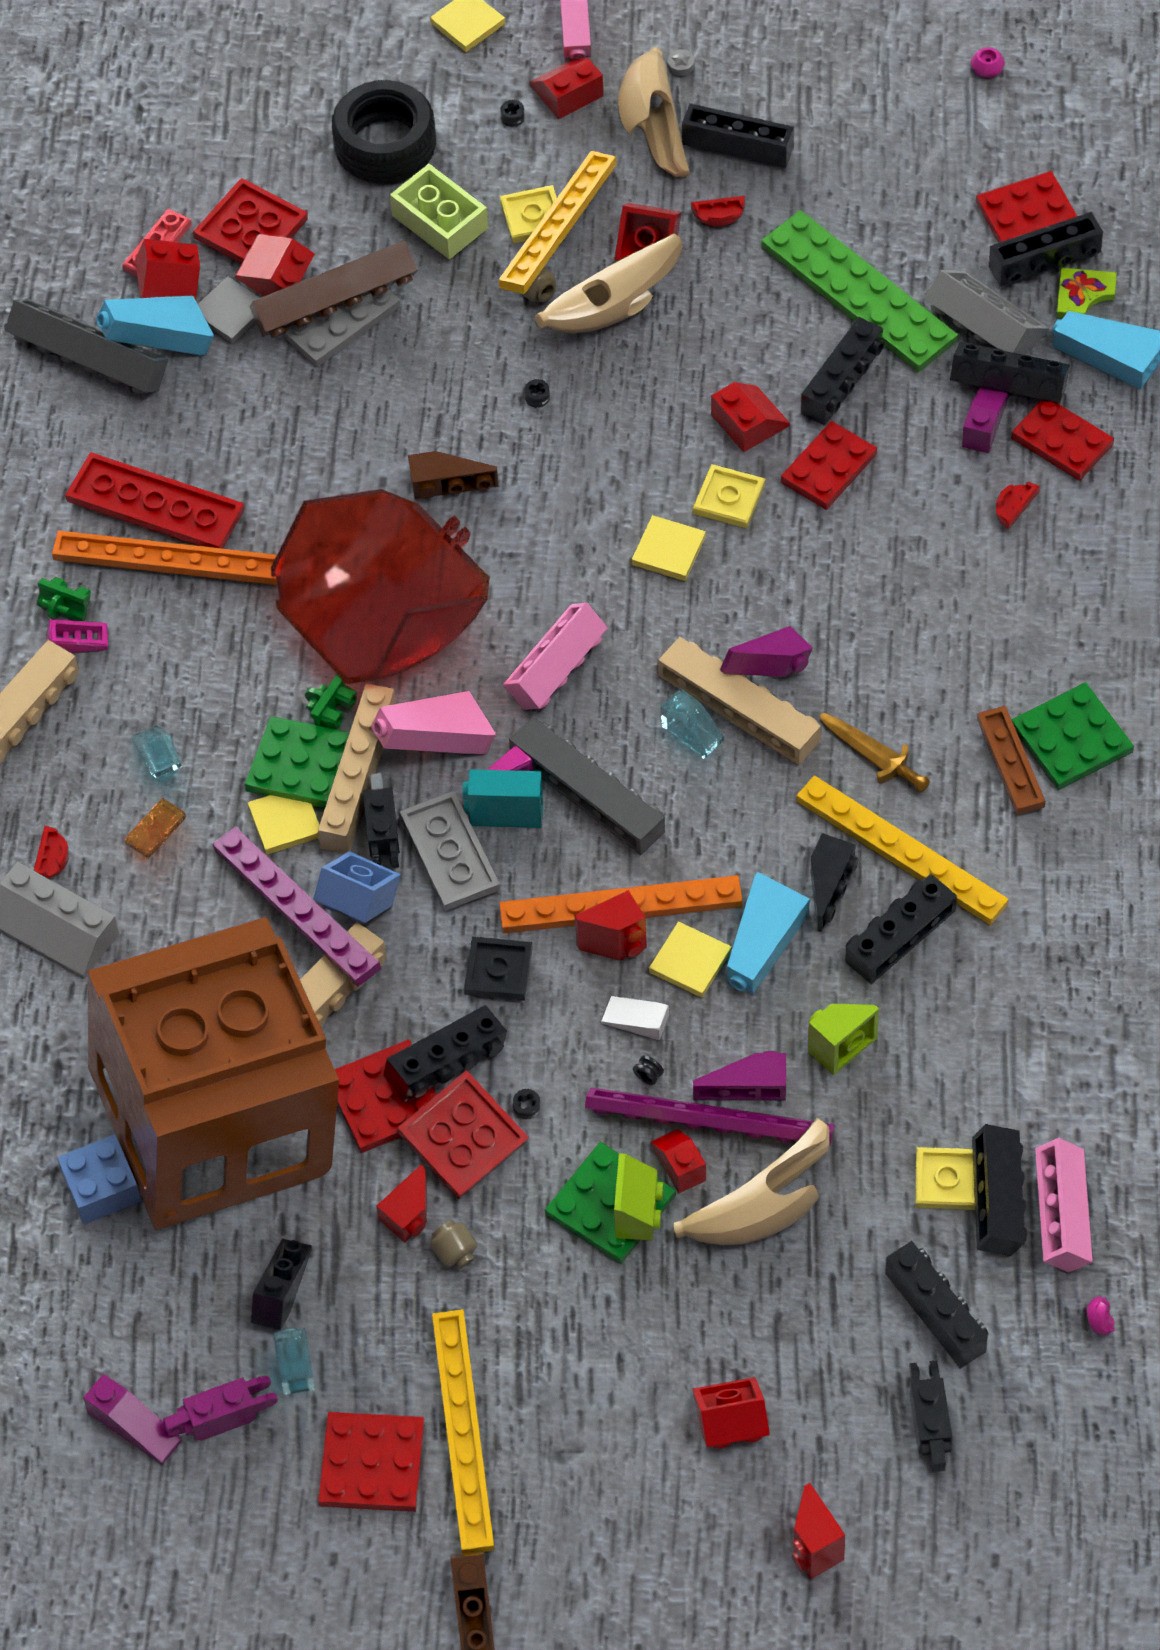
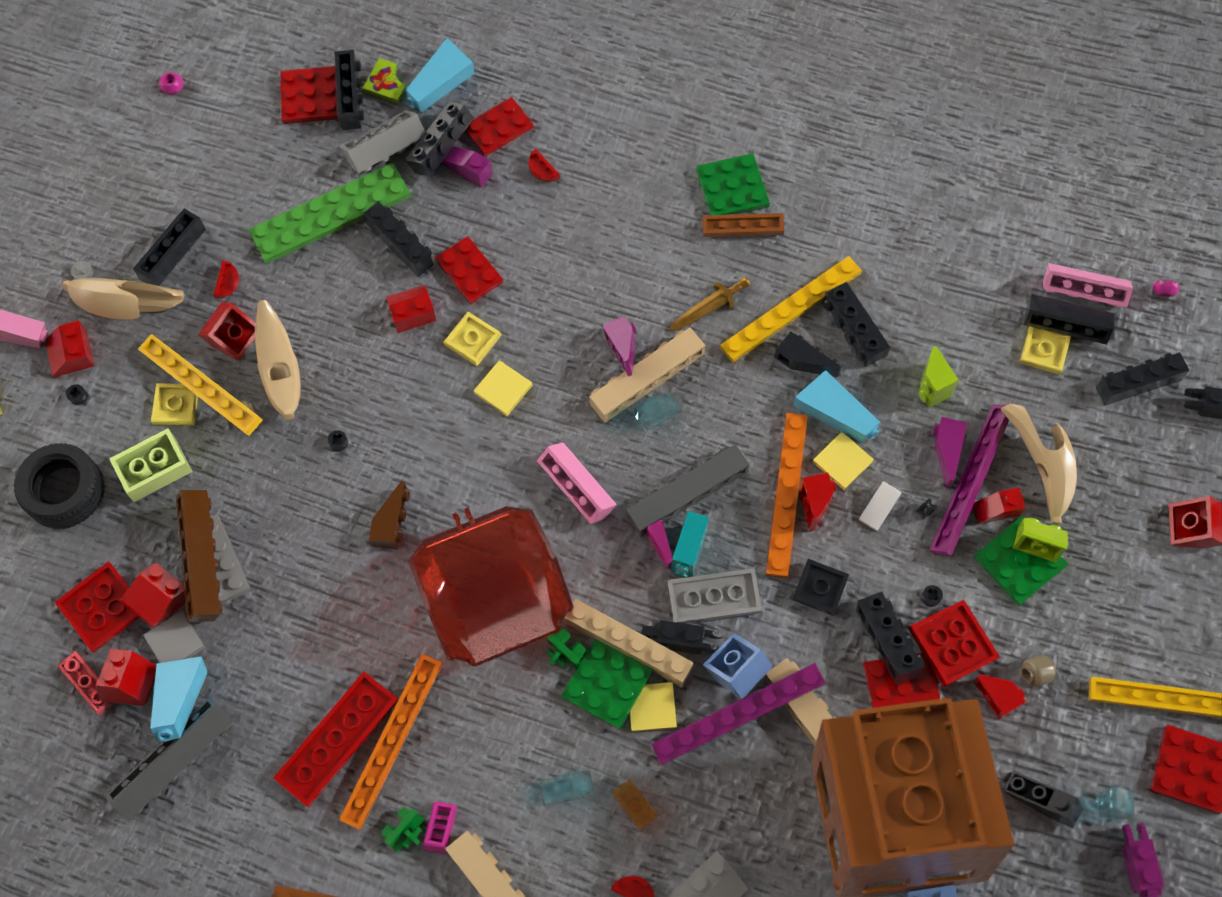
camera: 75 degrees left, 10 degrees up
bright pink slope [371,691,496,755] -> none

